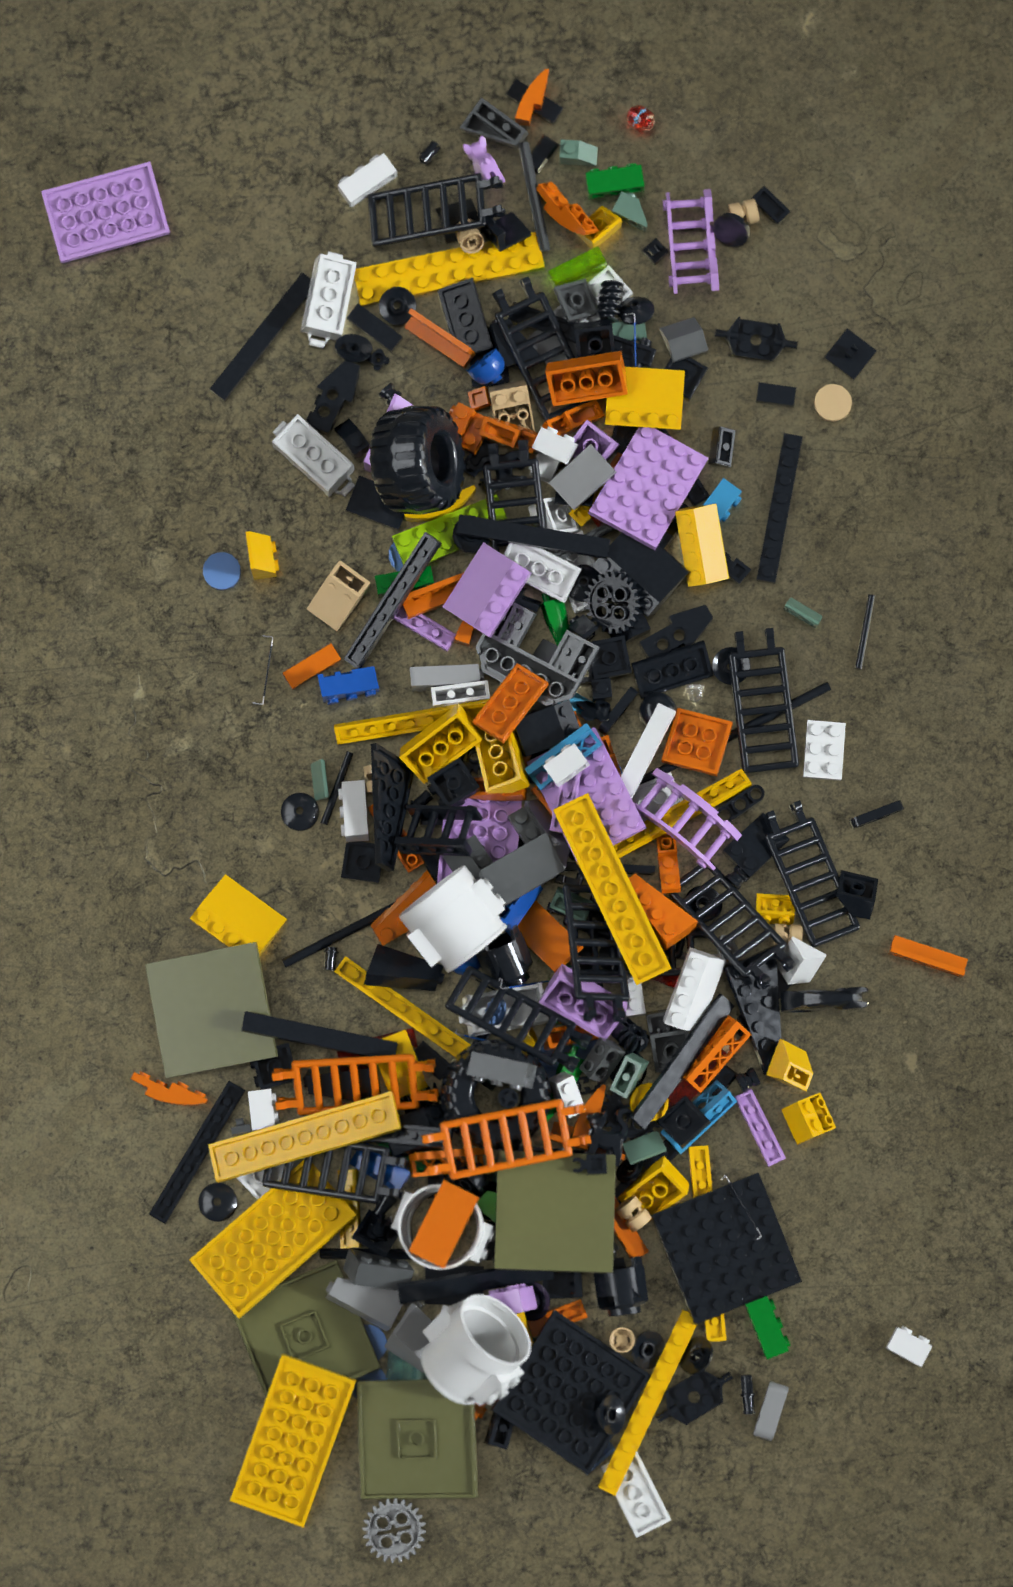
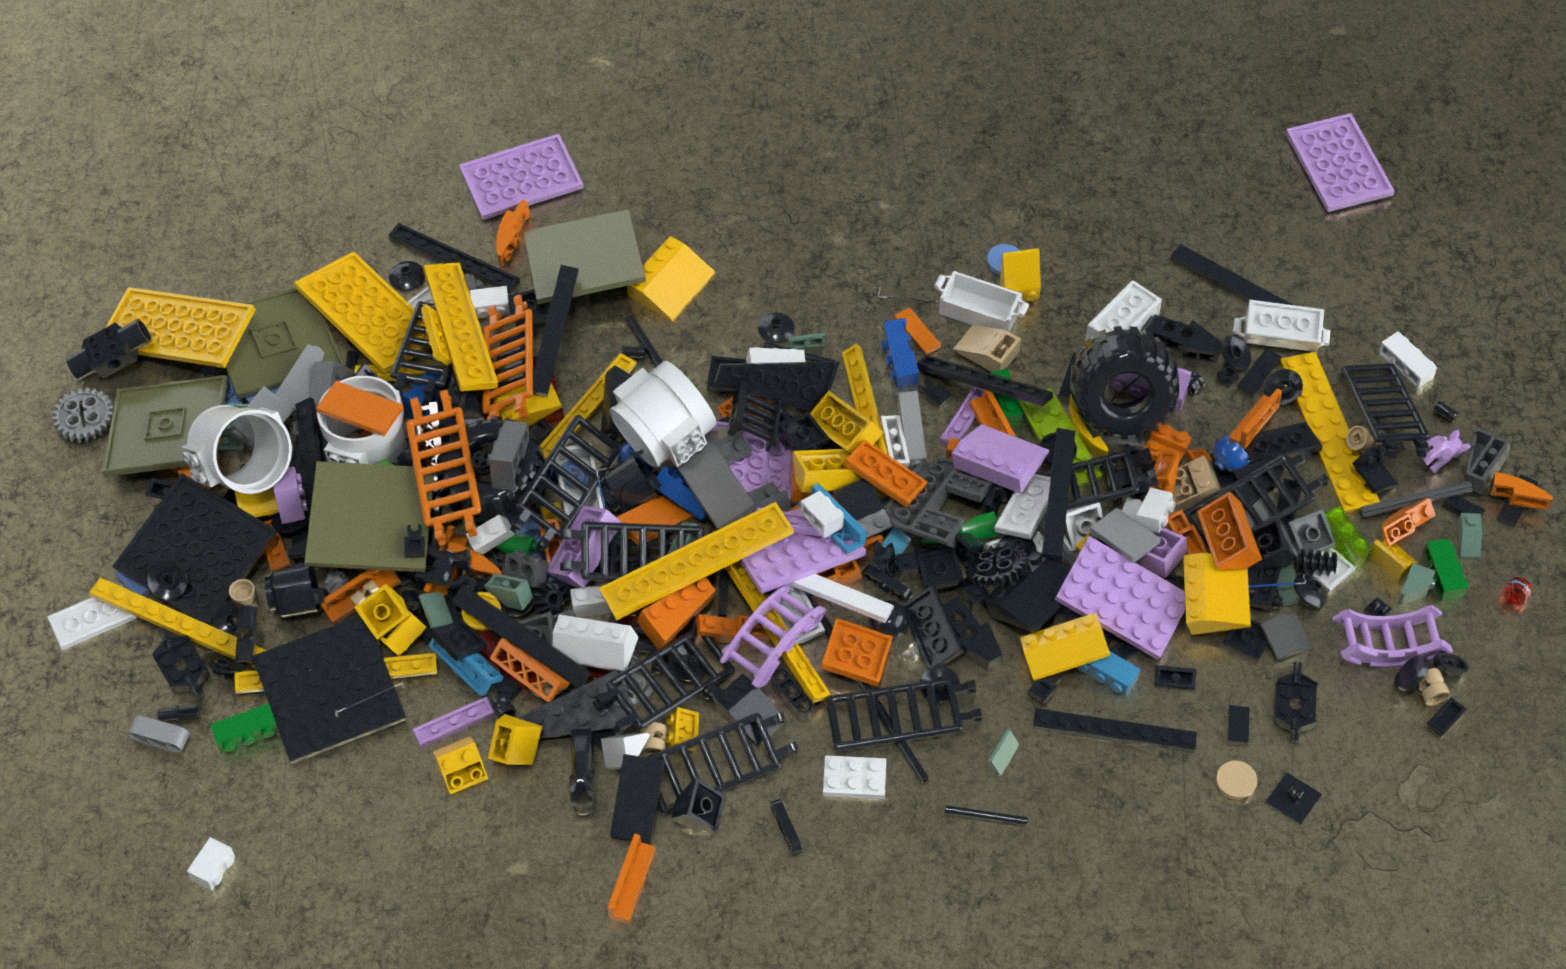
camera: 90 degrees right, 25 degrees down
none -> black brick [66,319,152,380]
none -> black piece [235,605,258,667]
none -> yellow slope [354,584,409,640]
none -> yellow plate [421,304,452,366]
none -> lavender plate [459,134,583,220]
none -> black tile [610,754,665,843]
none -> black plate [918,379,952,410]
none -> white container [934,271,1029,332]
none -> black plate [1433,651,1469,677]

